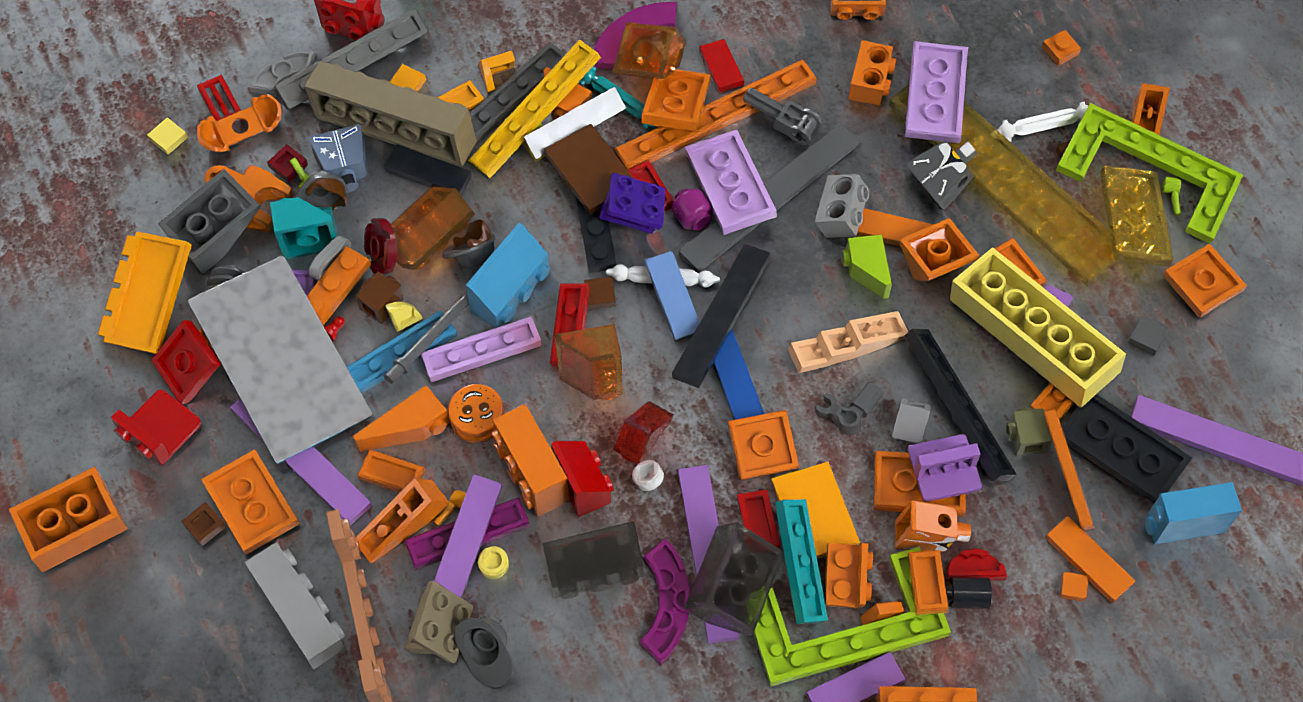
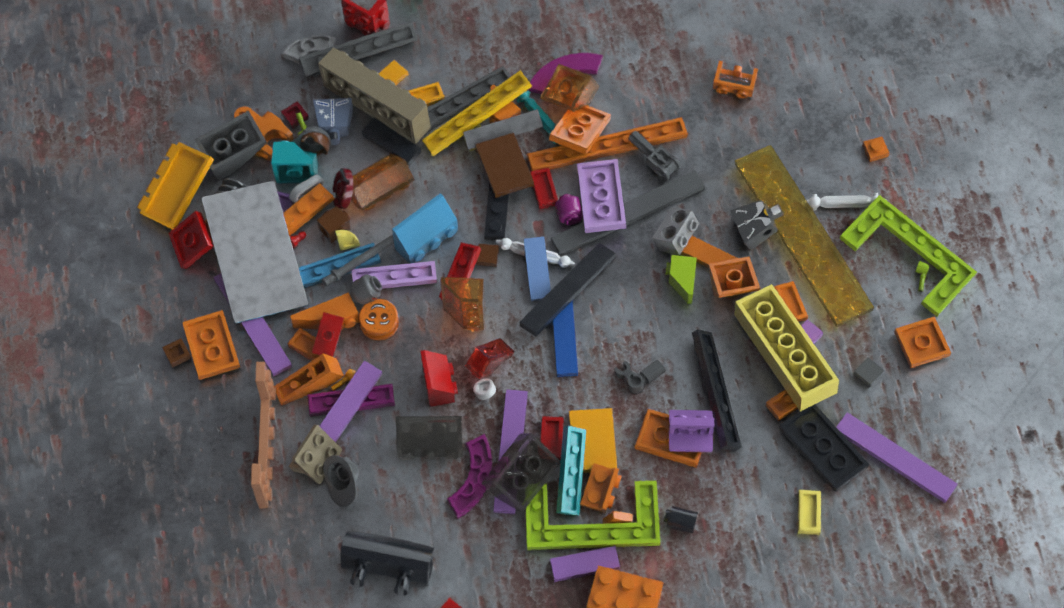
camera: 15 degrees right, 0 degrees up
orange brick [9,466,128,573] -> none
red bracket [110,389,201,466] -> none
light yellow tile [147,118,188,155] -> none
red tile [197,74,243,124] -> none
orange piece [197,94,282,152] -> none
light grey brick [244,542,345,670] -> none
piece [441,219,496,268] -> none
light orange tile [478,51,515,92] -> none
light yellow tile [478,546,509,579] -> none
orange brick [491,404,570,517] -> none
dark purple bracket [599,173,665,234] -> none
red tile [699,39,744,93] -> none
orange tile [727,410,800,481] -> none
light nougat slope [787,311,908,373] -> none
orange brick [848,40,897,106] -> none
light grey brick [892,398,931,444] -> none
orange torso [895,500,971,552] -> none
lavender tile [904,41,968,143] -> none
orange tile [908,550,949,615] -> none
red tile [944,548,1008,582] -> none
olive brick [1006,407,1051,456] -> none
orange tile [1044,409,1095,531] -> none
orange tile [1045,516,1135,604] -> none
orange piece [1060,572,1088,602] -> none
clear yellow plate [1100,165,1174,267] -> none
orange slope [1131,83,1170,135] -> none
dark azure brick [1145,482,1242,544] -> none
none -> red plate [312,312,345,357]
none -> dark grey head [350,274,382,305]
none -> light yellow tile [798,490,821,535]

